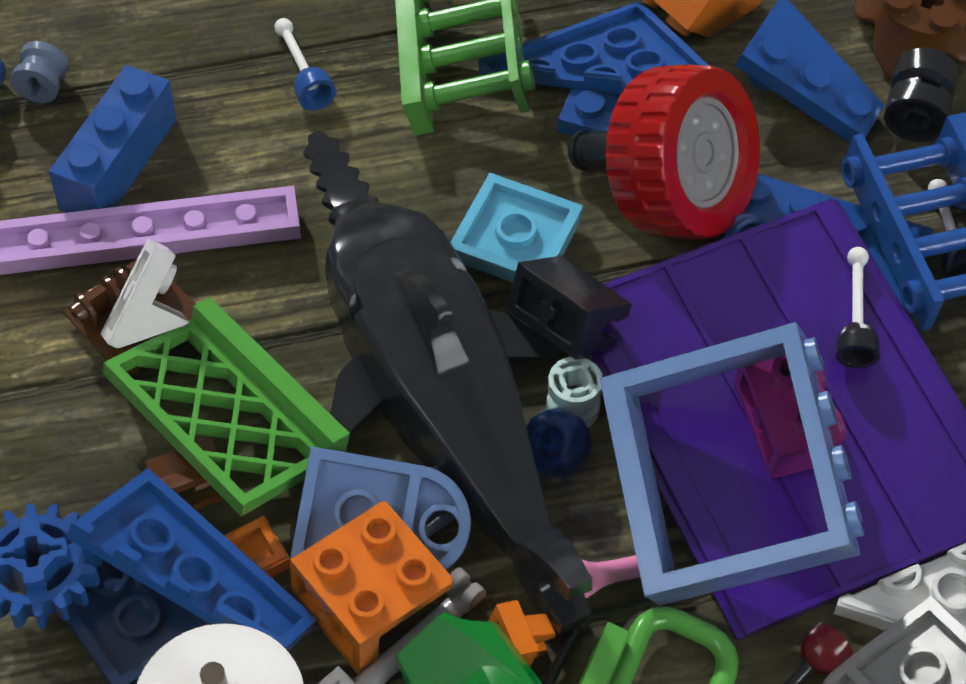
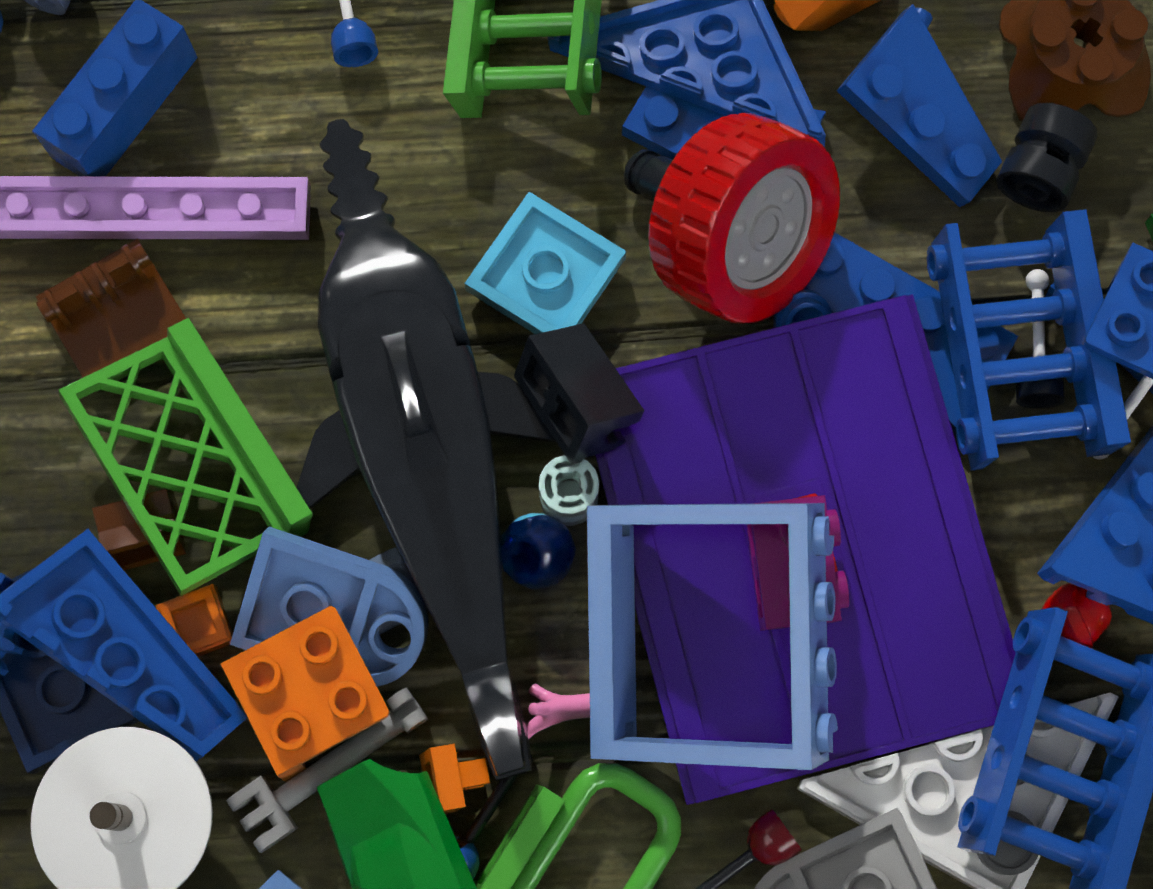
camera: 10 degrees right, 20 degrees up
white slope [100,238,190,349] -> none
black hinge [836,247,880,368] -> none

